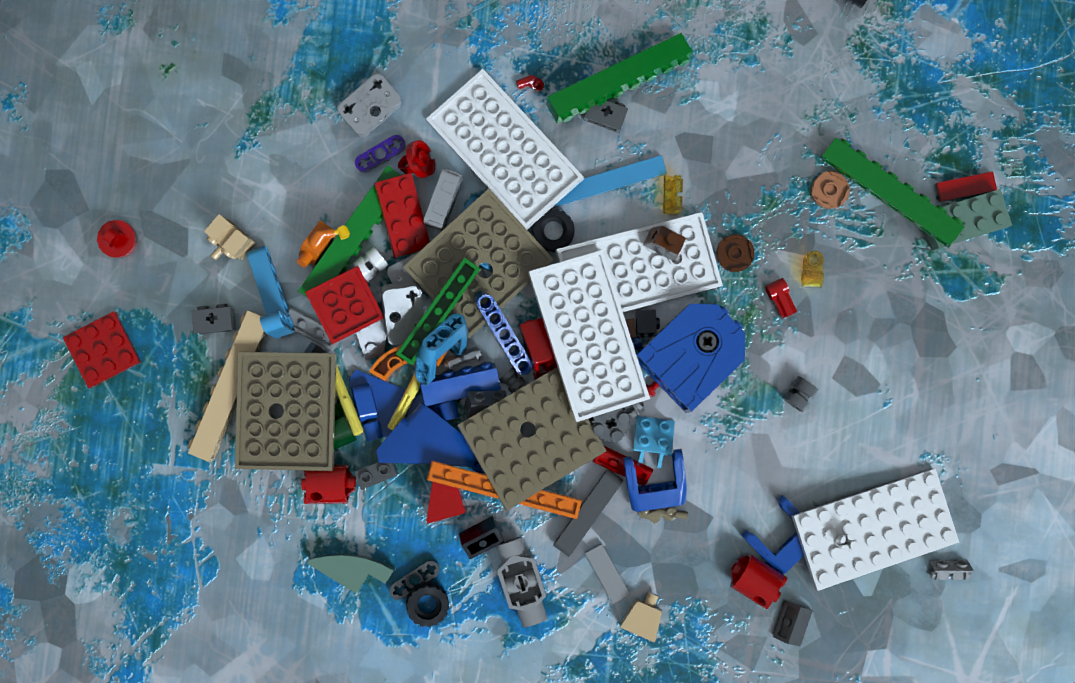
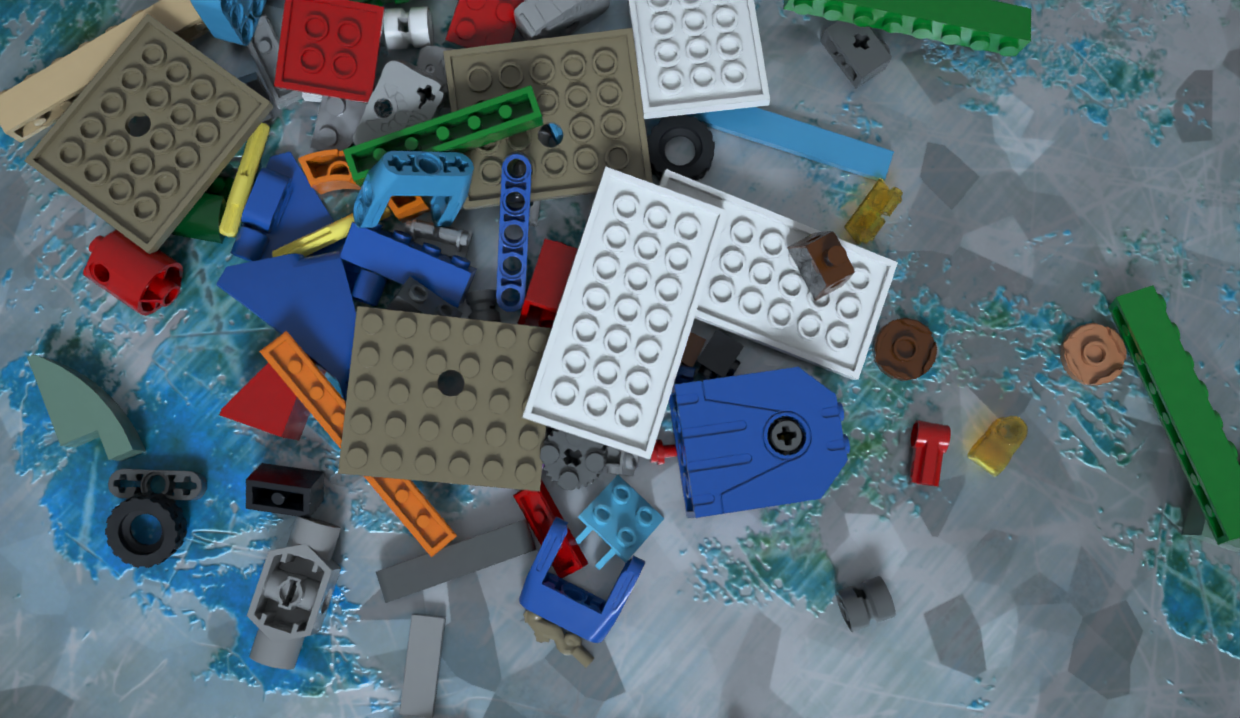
camera: 30 degrees right, 5 degrees down
dark grey brick [354,462,399,490] -> none

